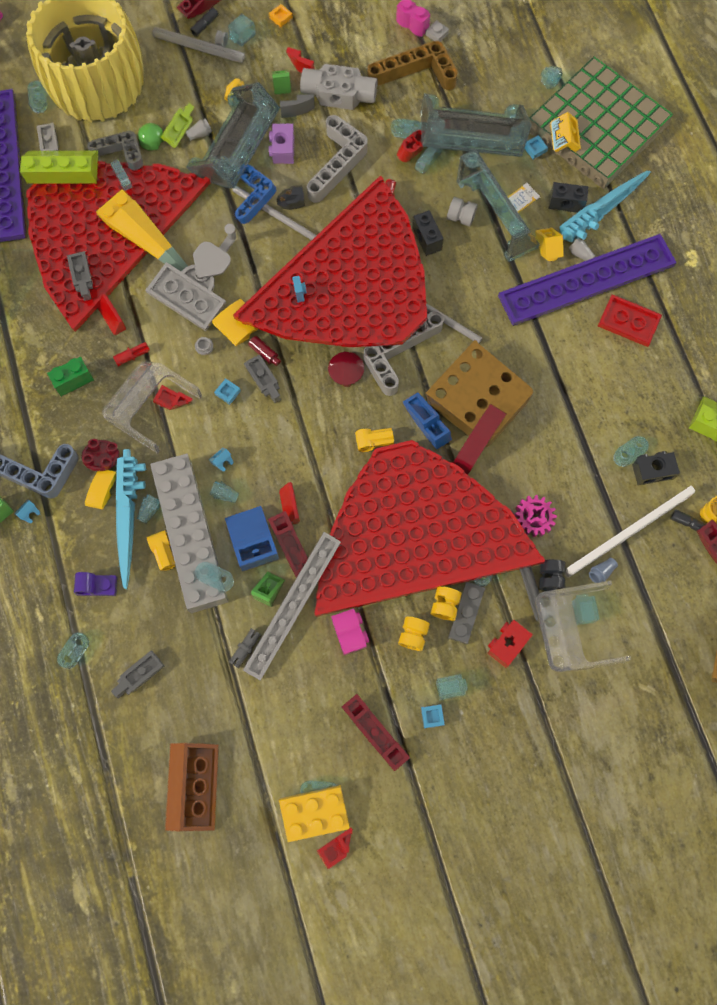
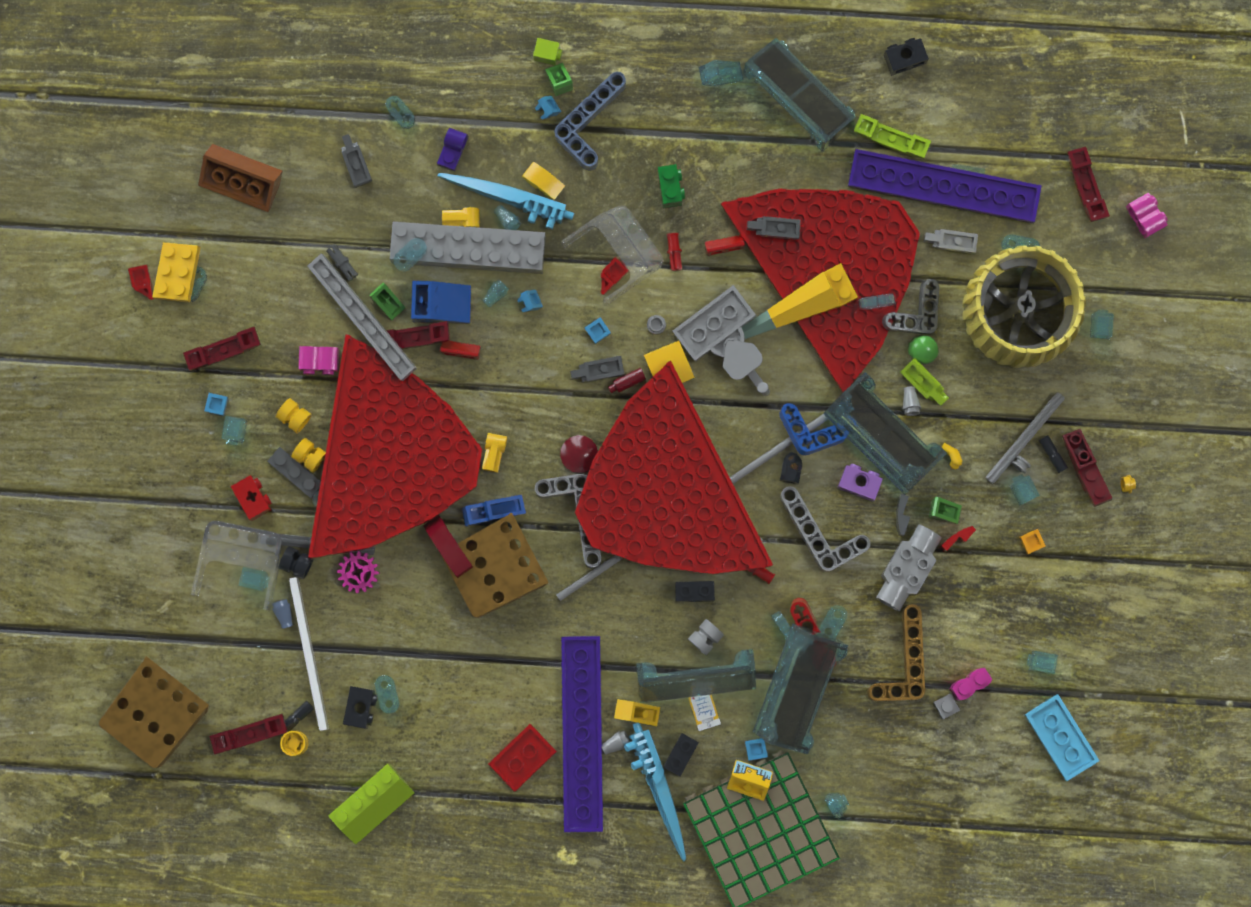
camera: 110 degrees right, 10 degrees up
lime slope [20,150,98,184] -> none
dark red dish [81,439,120,471] -> none
dark azure plate [292,276,307,302] -> none

